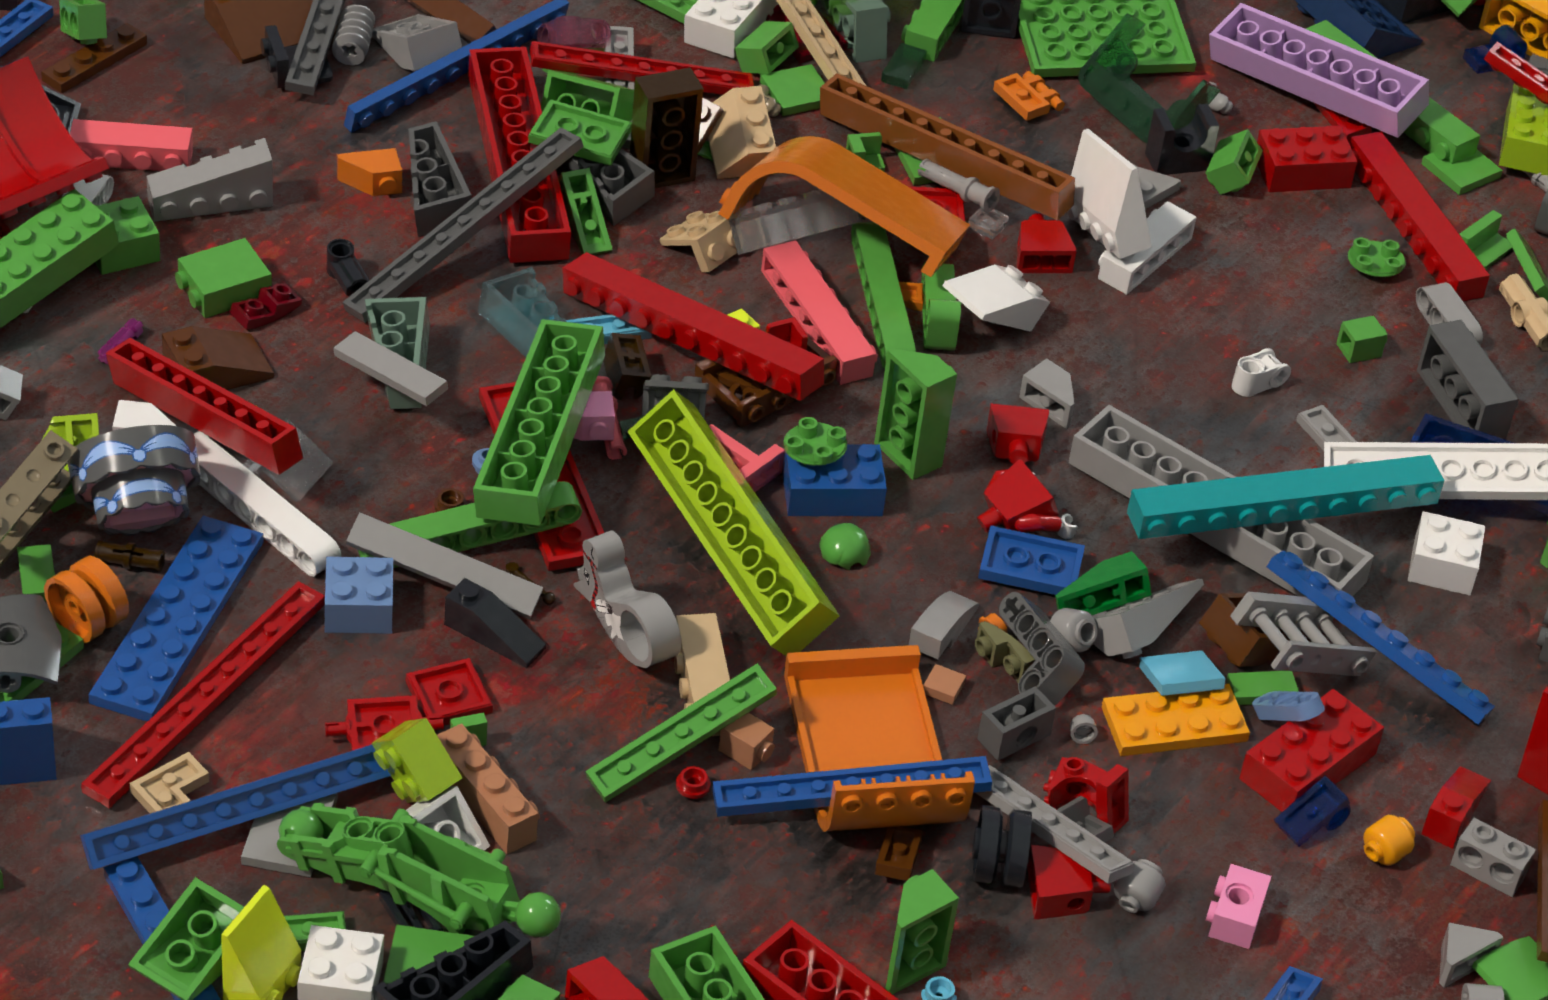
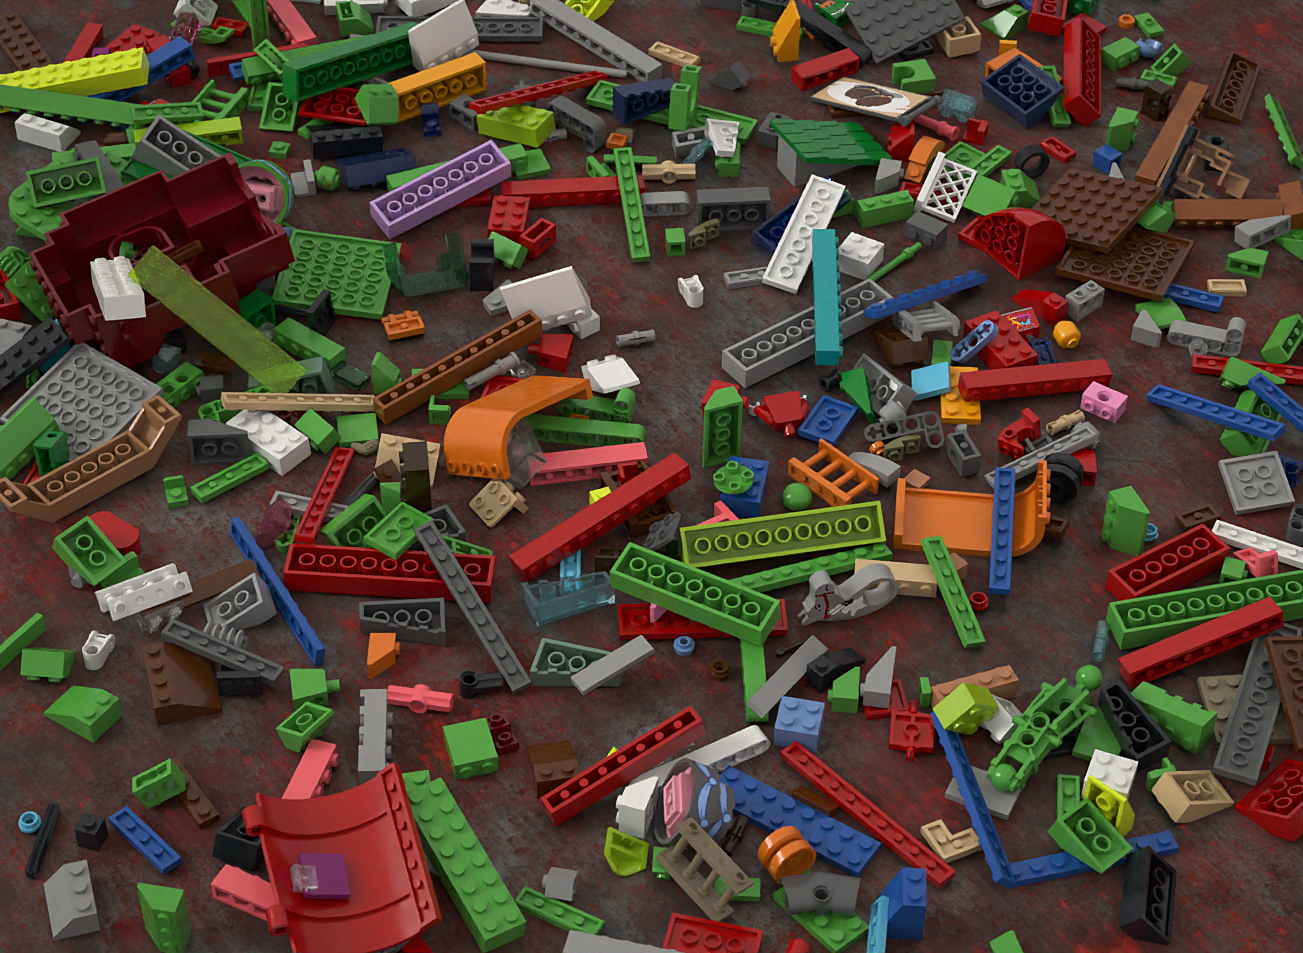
camera: 70 degrees left, 0 degrees up
magenta axle [98,318,143,365] -> none
light grey slope [1019,358,1075,429] -> none
light grey arm [1204,82,1233,114] -> none
bright green dish [1348,237,1406,277] -> none
none -> bright green slope [276,701,334,753]
none -> bright green torso [289,669,340,712]
none -> bright green slope [371,352,404,394]
none -> coral piece [387,684,454,713]
none -> red brick [519,218,556,260]
none -> bright green plate [614,147,650,263]
none -> light grey pin [616,329,656,347]
none -> olive slope [688,218,720,250]
none -> bright green plate [728,542,892,593]
none -> orange fence [788,438,879,507]
none -> reddish brown slope [791,786,840,818]
none -> black bush [818,369,842,392]
none -> bright green slope [828,667,860,713]
none -> light grey slope [860,646,896,708]
none -> bright green bar [864,242,922,282]
none -> red brick [957,359,1112,402]
none -> red torso [1001,307,1040,348]
none -> tan pin [1046,410,1085,435]
none -> clear light blue pin [1091,620,1110,661]

